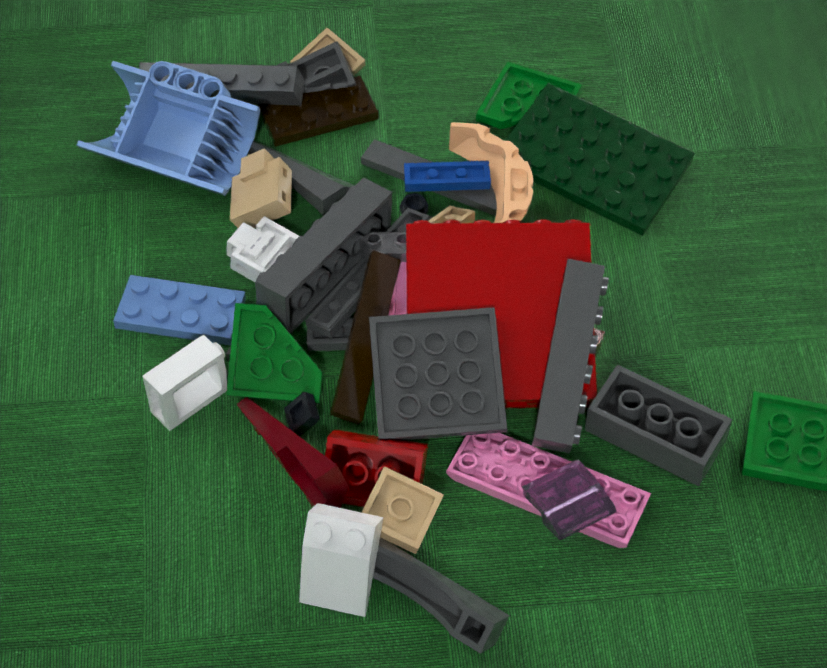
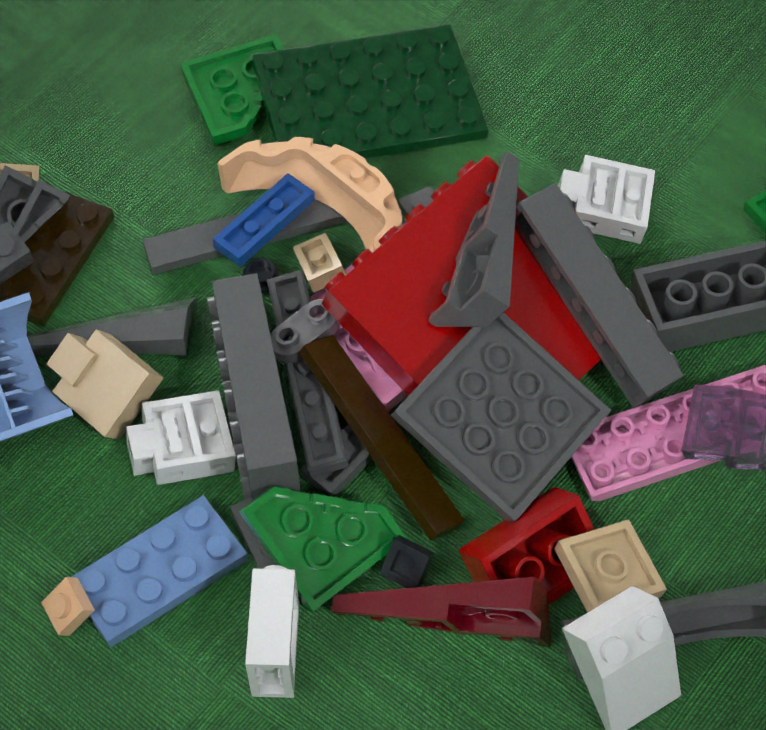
camera: 45 degrees left, 5 degrees up
none -> light nougat plate [41,577,95,636]
none -> dark grey wedge [428,151,519,327]
none -> white piece [558,155,655,244]

